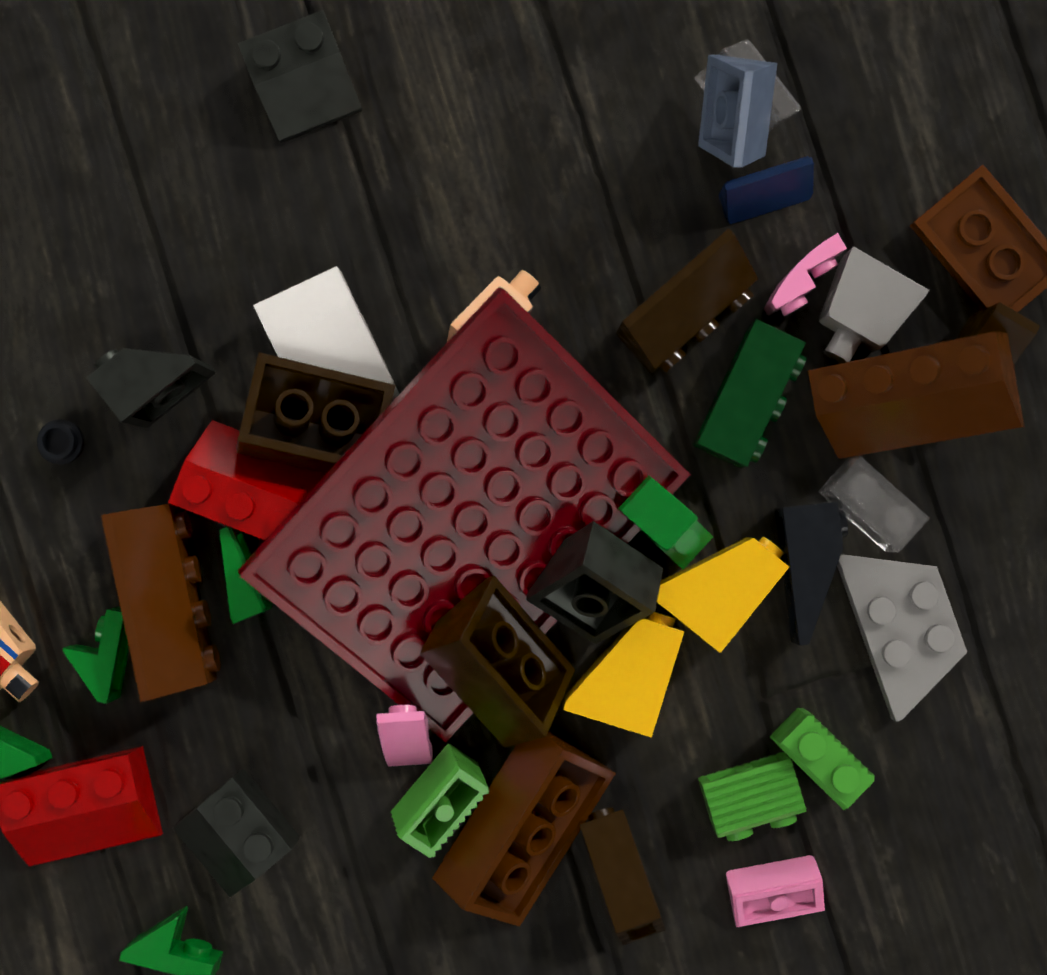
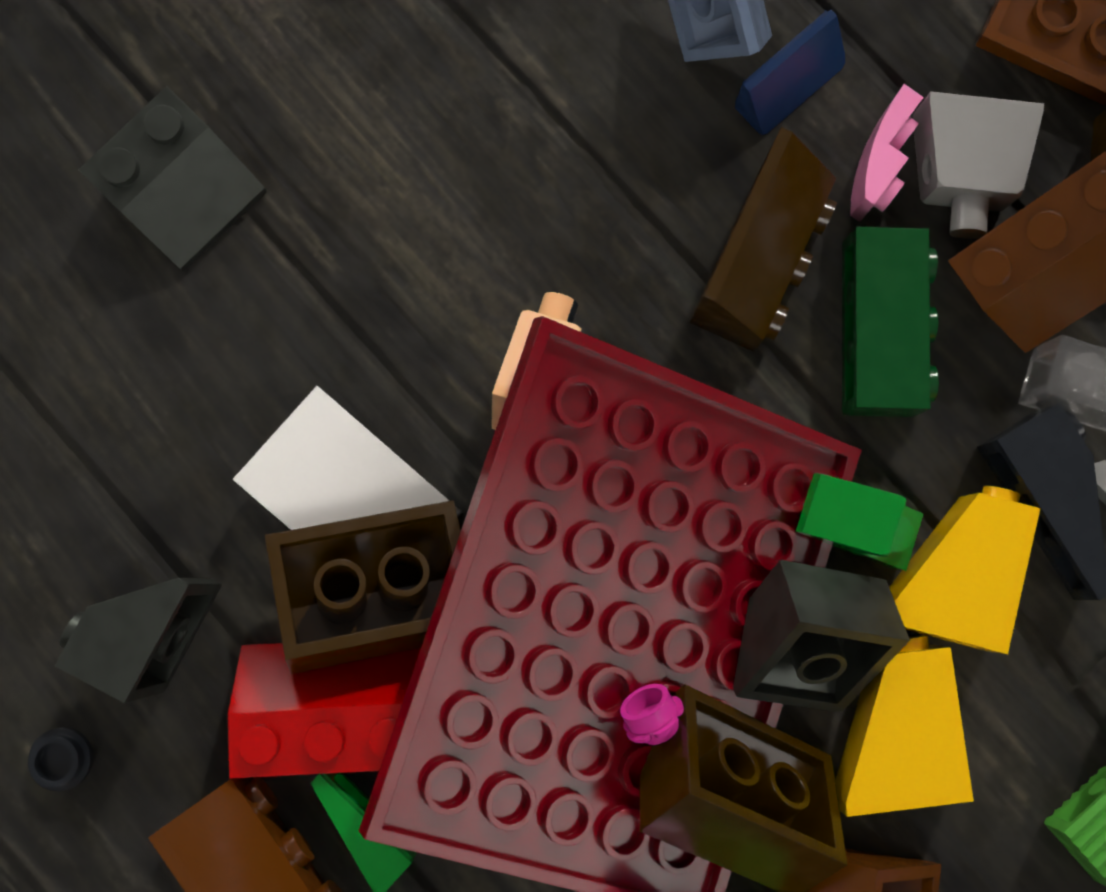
camera: 30 degrees left, 5 degrees down
none -> dark pink plate [620,684,684,745]

